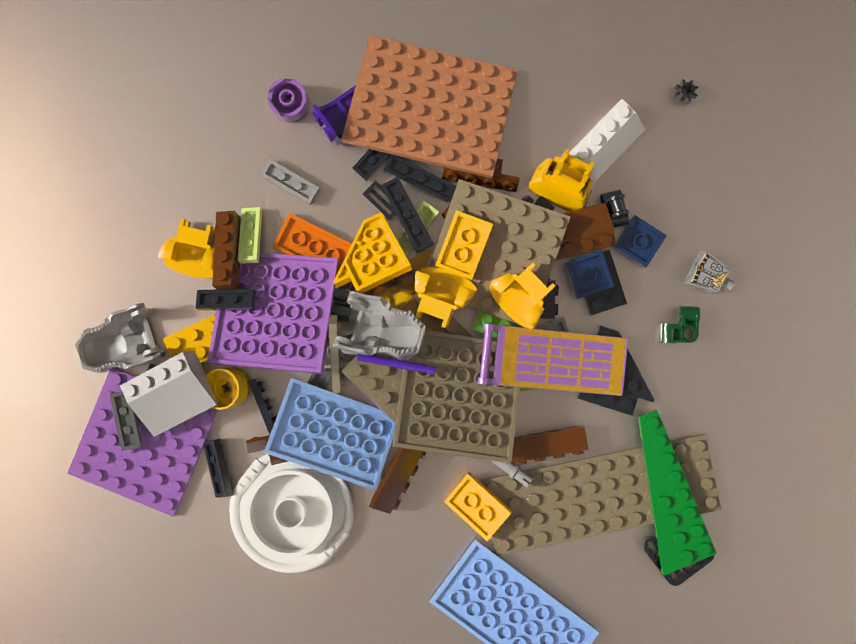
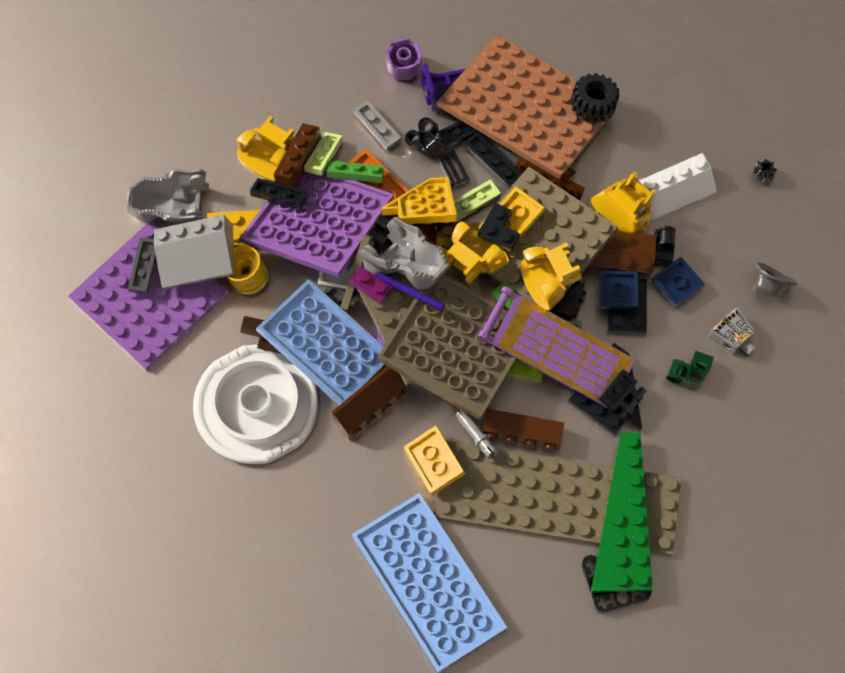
camera: 25 degrees right, 20 degrees down
black plate [203,438,233,498] -> none
black plate [248,378,277,435] -> none
black plate [381,176,434,253] -> none
none -> bright green plate [327,161,385,183]
none -> magenta plate [349,266,392,304]
none -> black piece [405,117,445,158]
none -> black plate [477,203,520,252]
none -> black tyre [571,73,620,123]
none -> black plate [598,369,647,421]
none -> dark grey hat [756,262,798,297]

